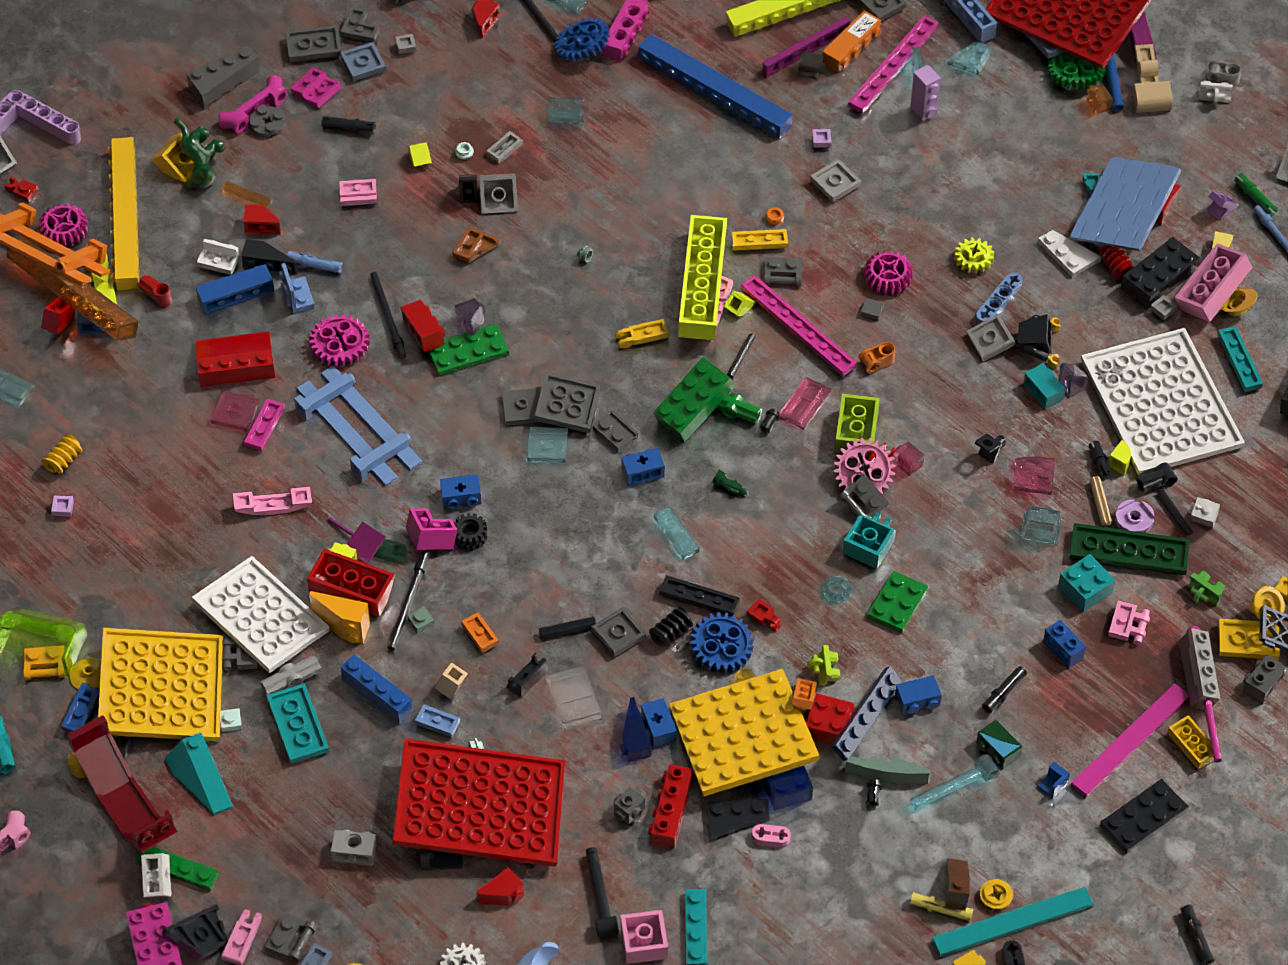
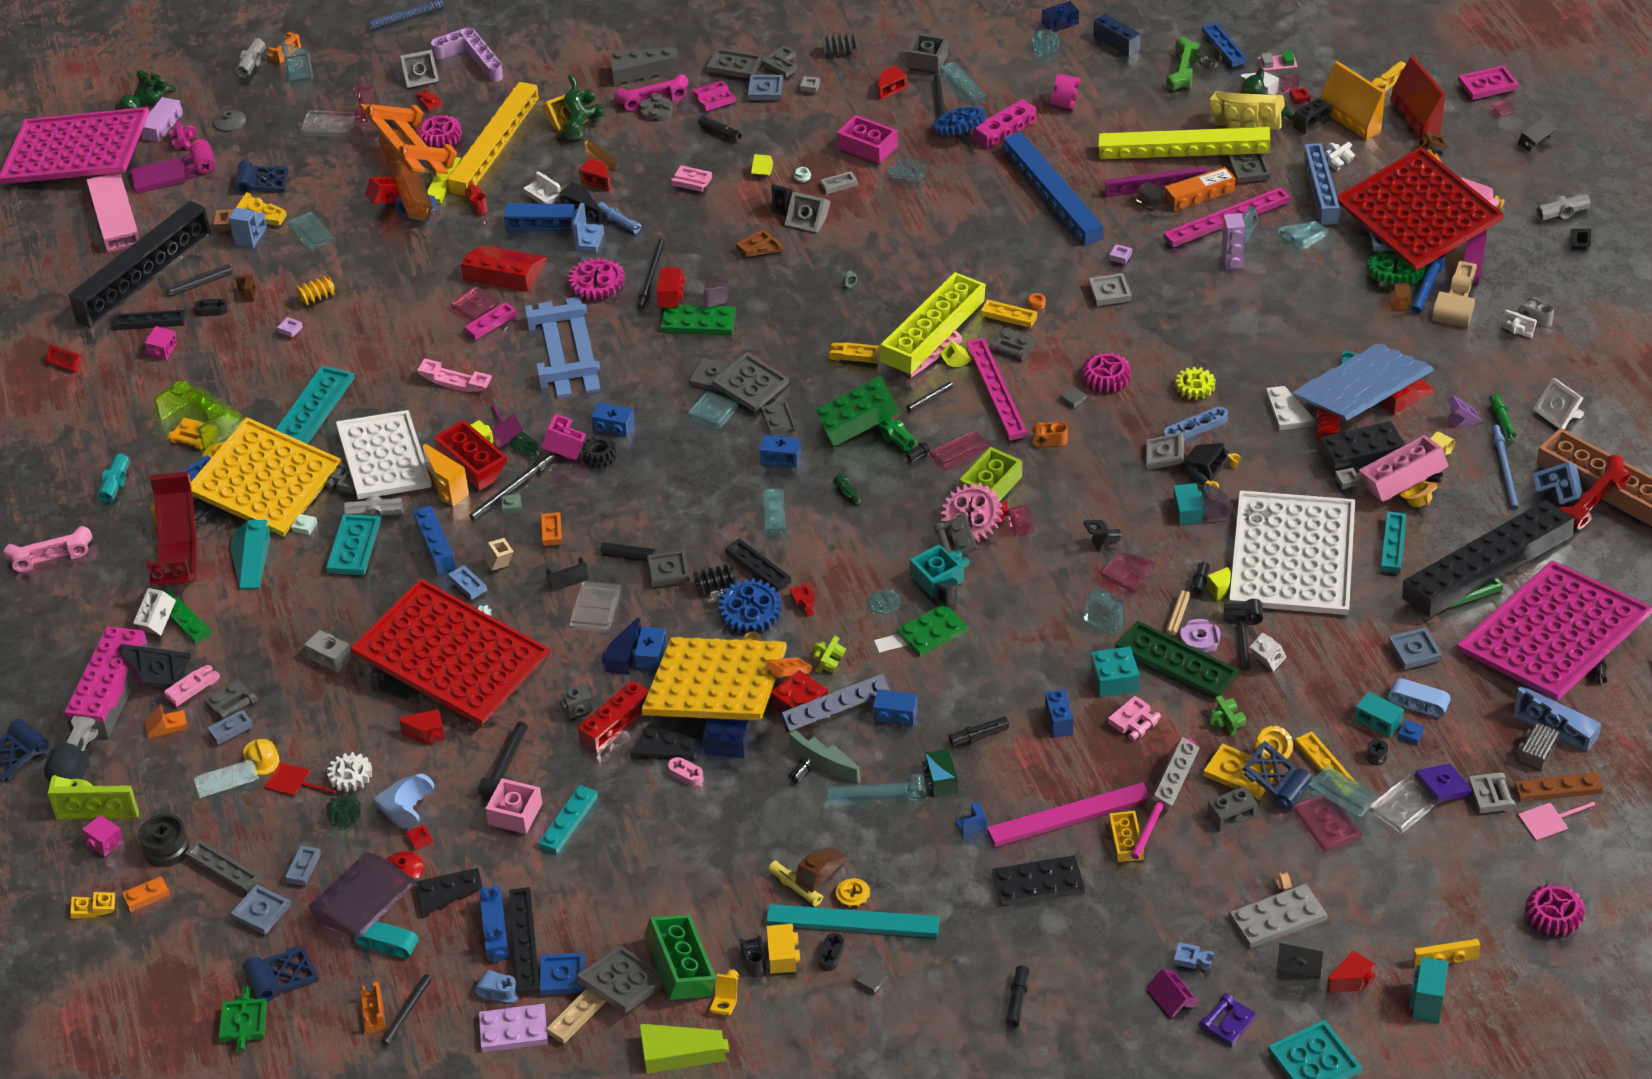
camera: 30 degrees right, 10 degrees down
none -> teal plate [275,365,355,444]
none -> dark pink brick [837,115,898,164]
none -> white sticker [874,634,908,653]
none -> black brick [935,578,958,607]

